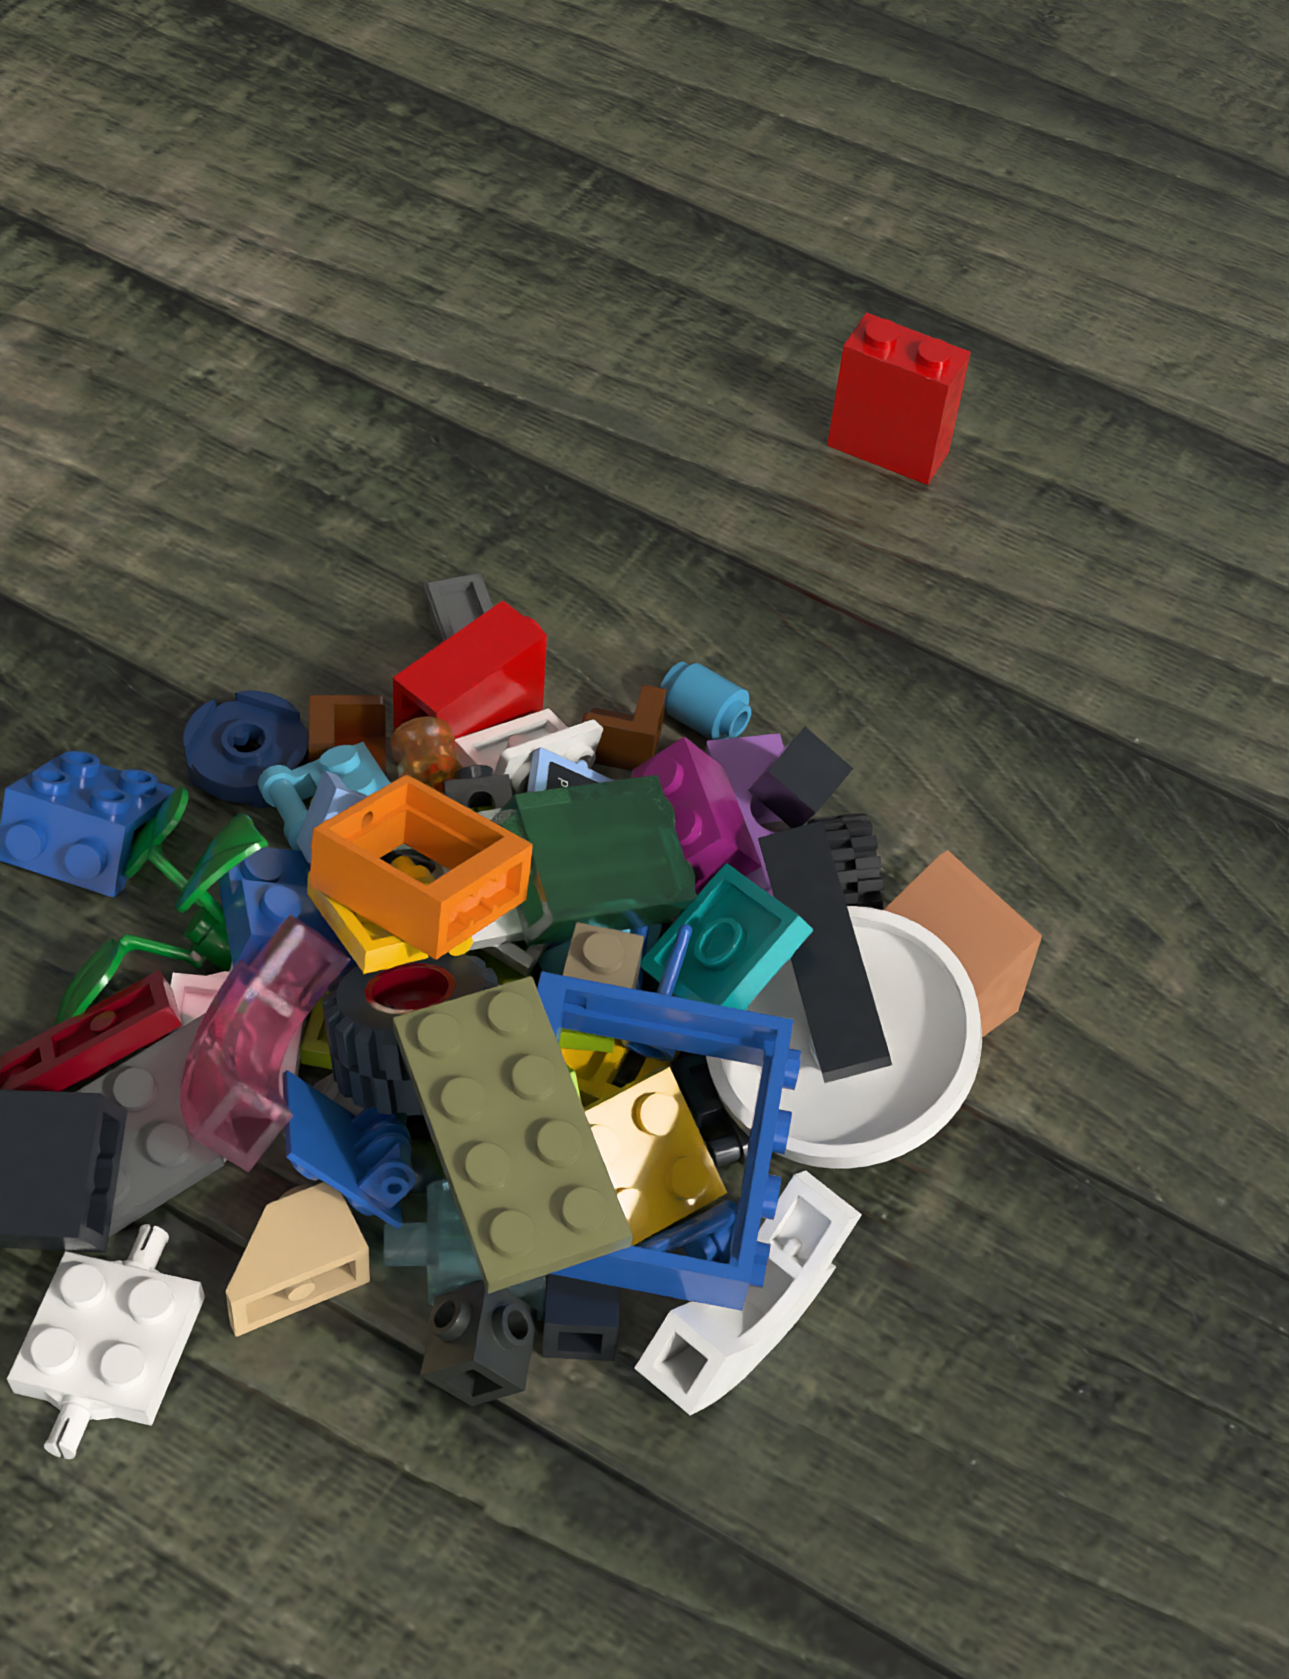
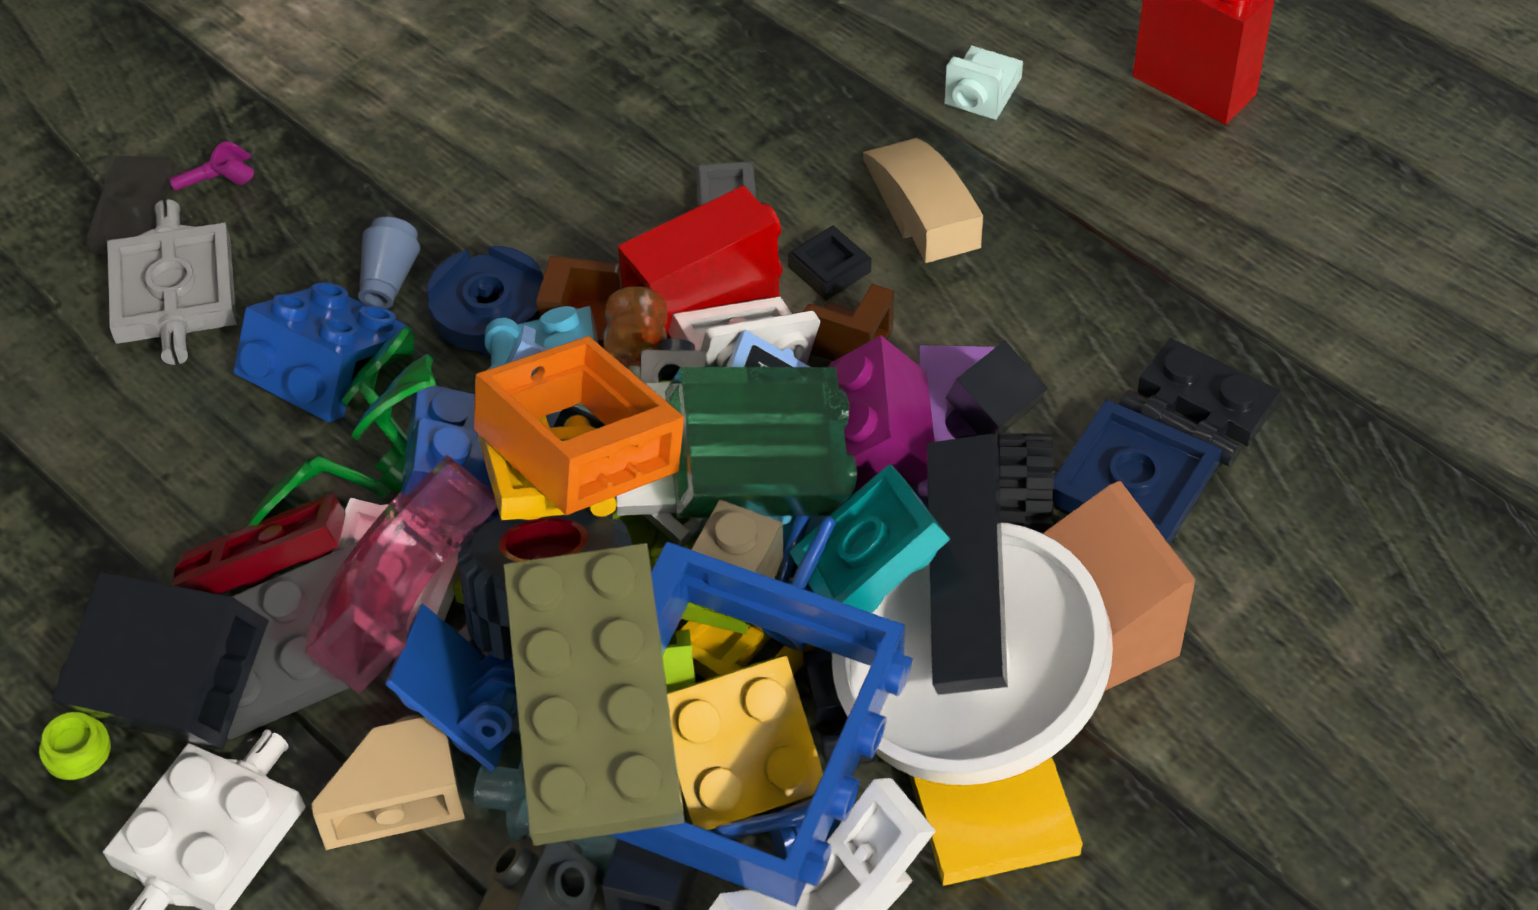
camera: 20 degrees right, 0 degrees up
dark azure brick [660,661,752,740] -> none
none -> sand blue cone [358,217,420,309]
none -> black tile [788,225,871,300]
none -> tan slope [863,138,983,263]
none -> yellow tile [908,757,1082,886]
none -> light aqua bracket [945,46,1023,120]
none -> dark blue plate [1052,399,1222,545]
none -> black plate [1119,338,1281,467]

